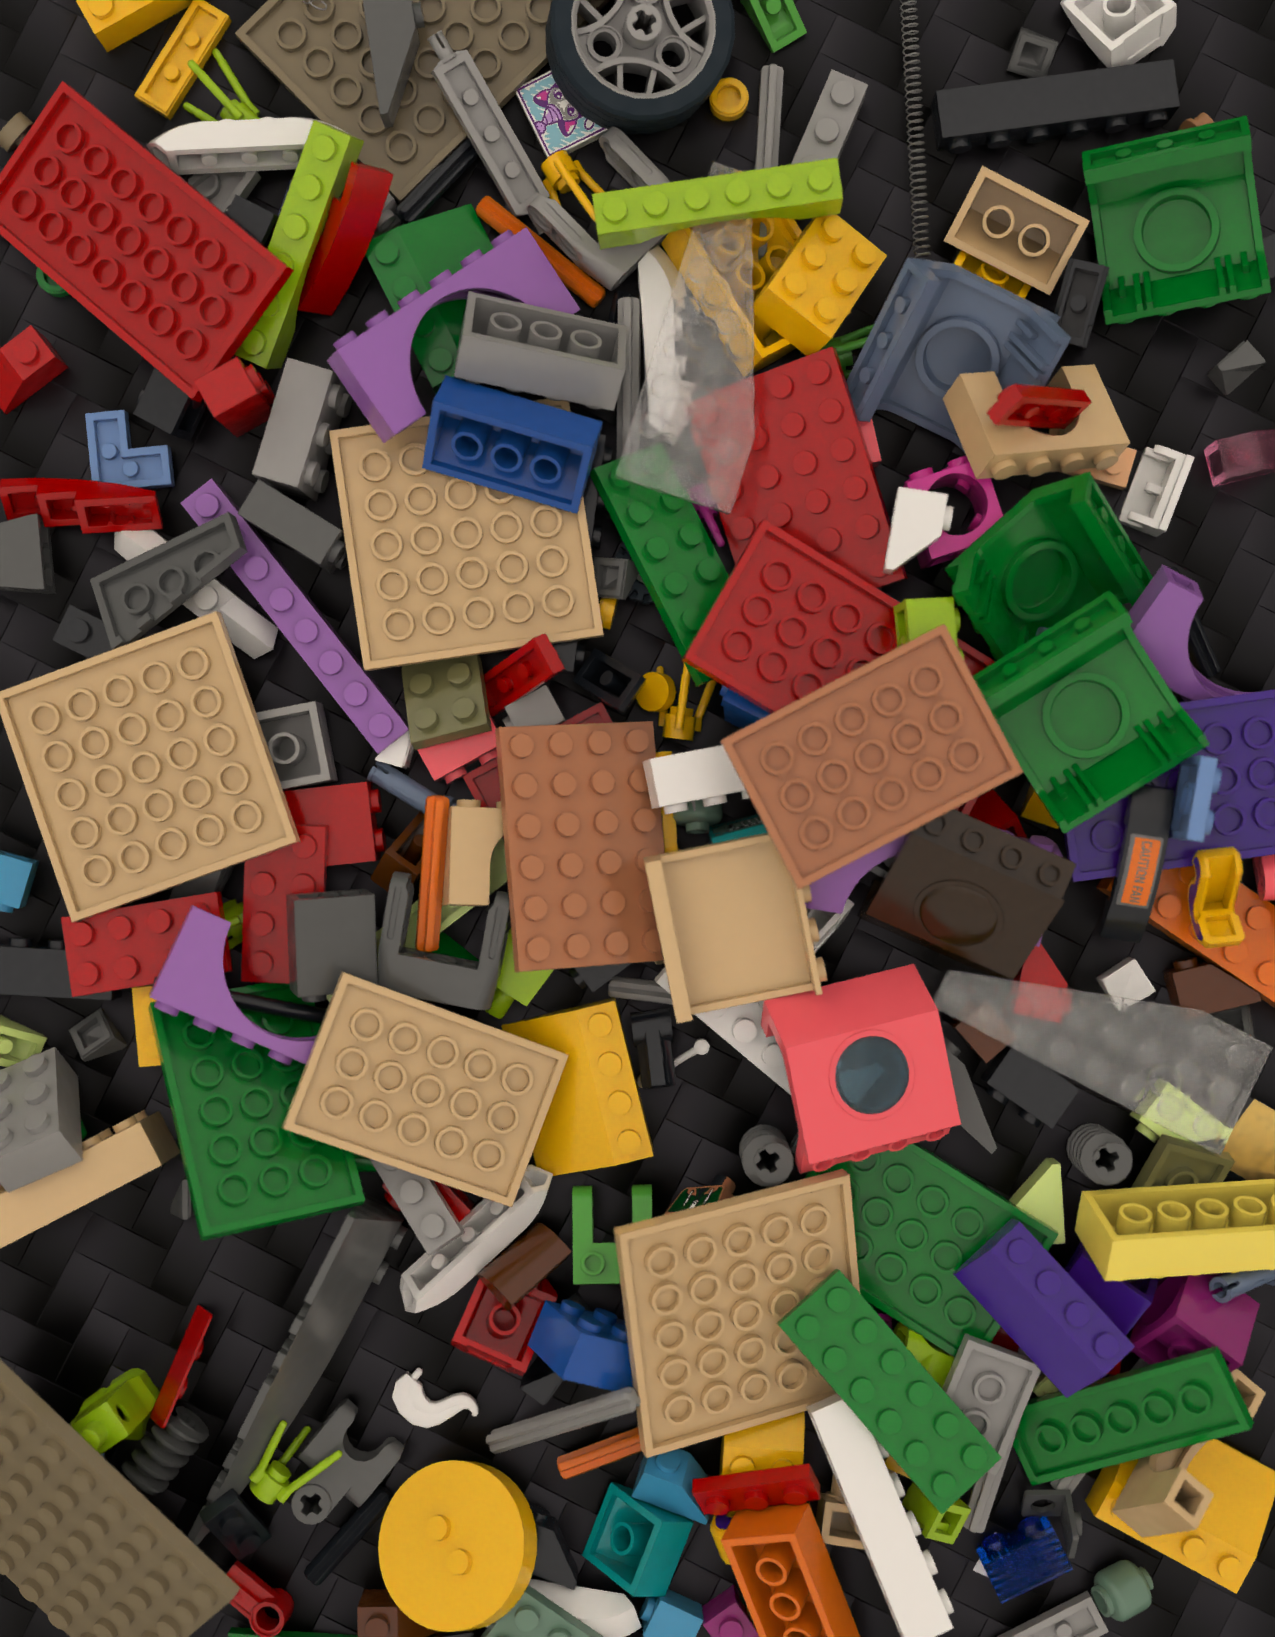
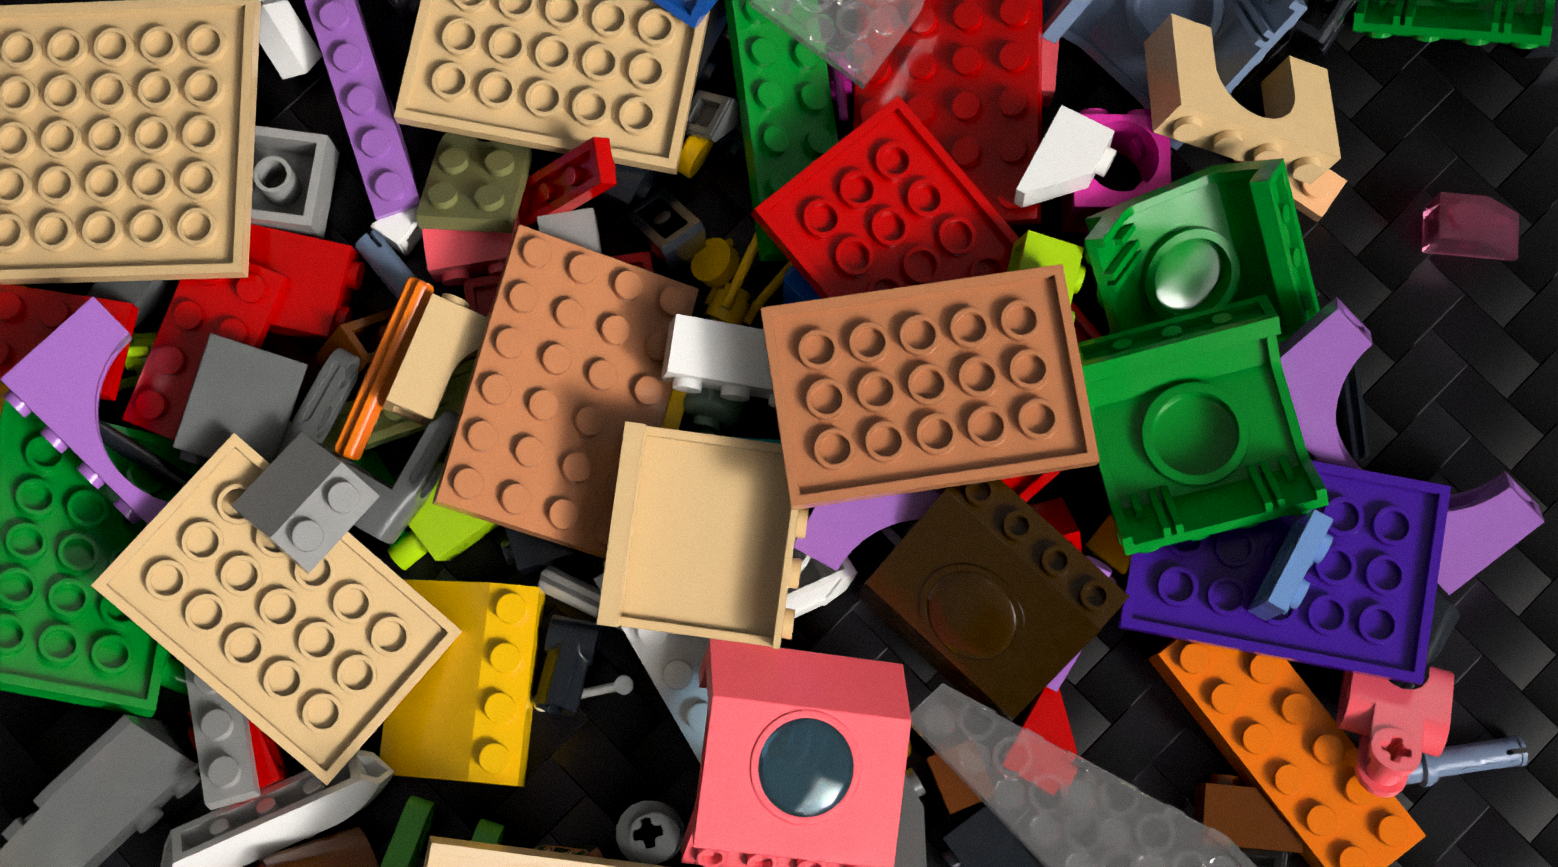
camera: 20 degrees right, 10 degrees down
red plate [986,384,1092,429] -> none
white slope [1096,957,1156,1011] -> none
black slope [1099,784,1174,943] -> none
white hinge [1118,445,1195,537] -> none
yellow animal [1187,847,1245,948] -> none
dark grey slope [1207,340,1266,395] -> none
none -> light grey slope [231,431,380,574]

